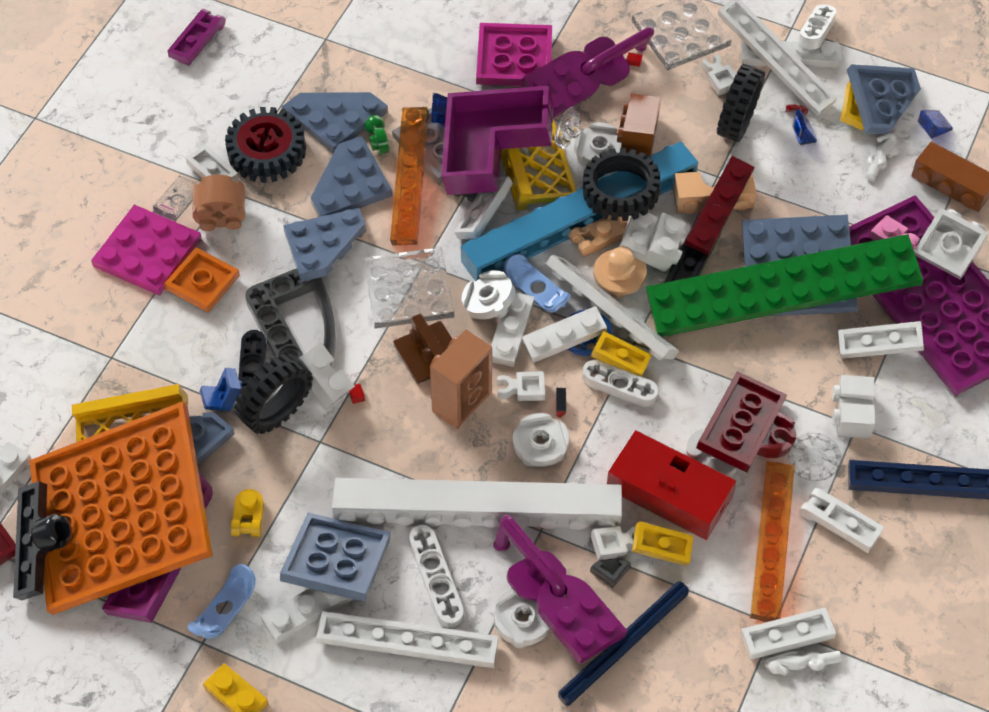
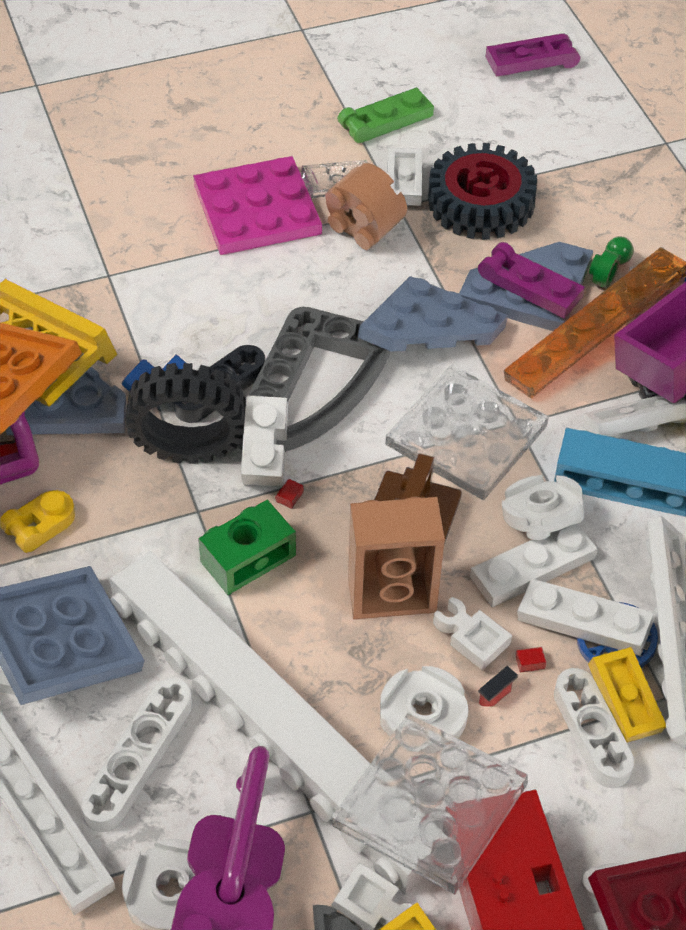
camera: 45 degrees right, 5 degrees down
orange plate [164,247,240,313] -> none
sand blue plate [282,92,388,153] -> none
light blue piece [504,254,571,313] -> none
none -> green brick [198,499,296,595]
none -> clear plate [331,713,528,895]
none -> bright green plate [337,87,434,143]
none -> magenta plate [478,242,585,319]
none -> red piece [515,647,546,673]

